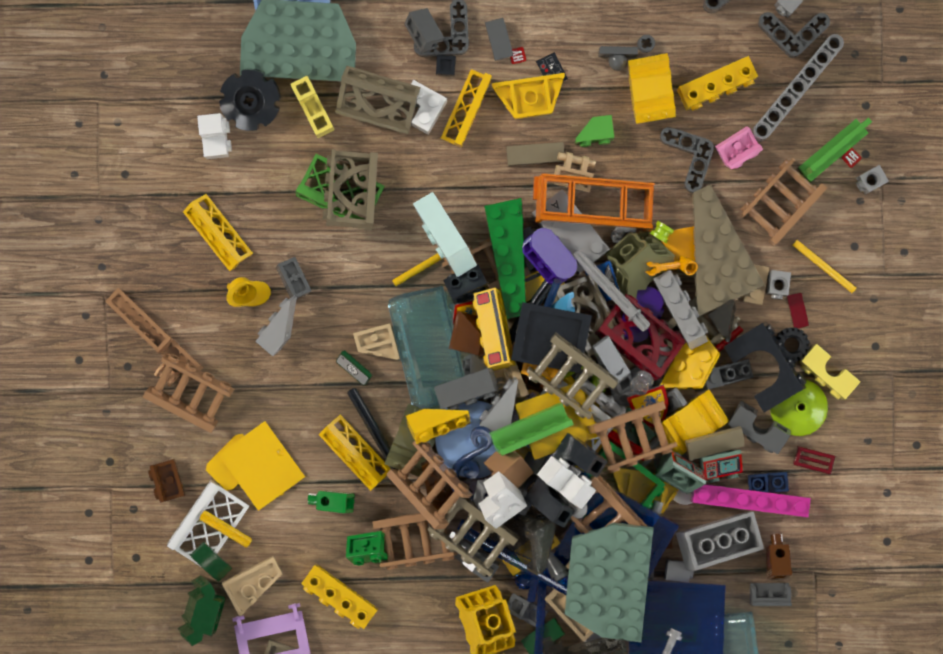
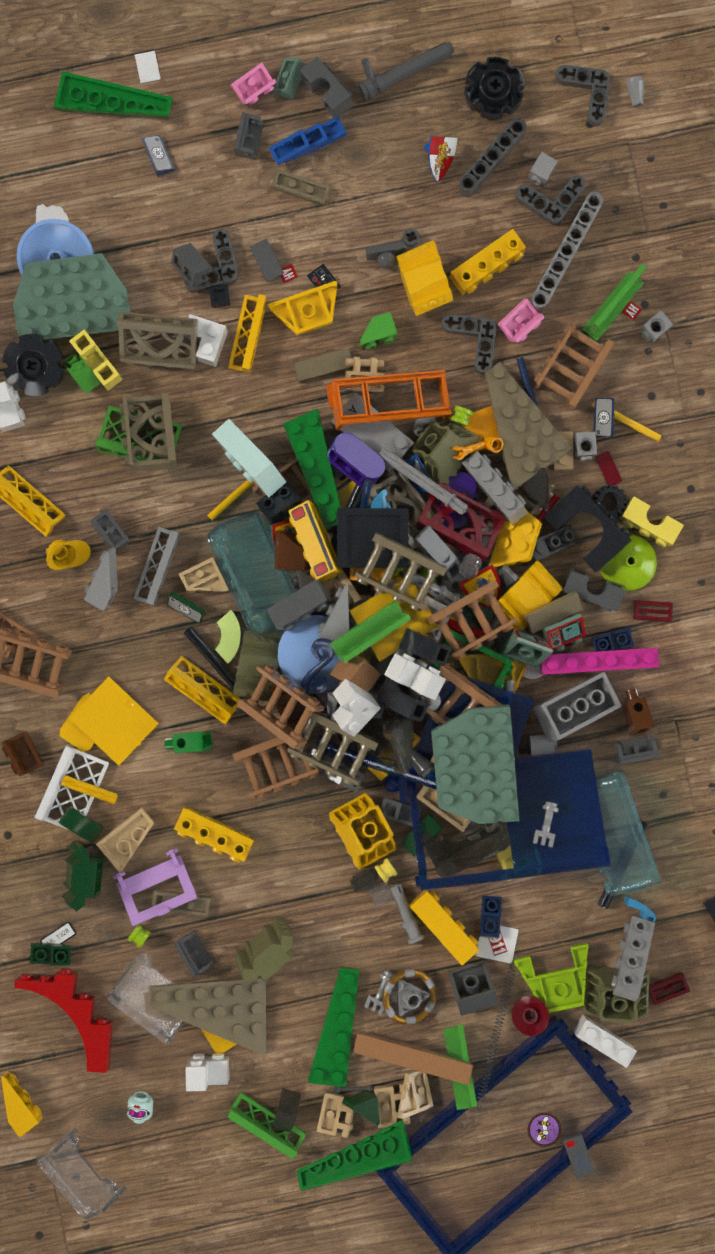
camera: 15 degrees left, 0 degrees up
green bracket [346,531,388,566] -> none
yellow slope [406,409,471,444] -> none
none -> bright green slope [63,352,101,394]
none -> light grey fence [133,527,181,606]
none -> yellowish green tile [215,610,241,664]
none -> dark blue bar [516,357,538,407]
none -> slope [593,398,614,437]

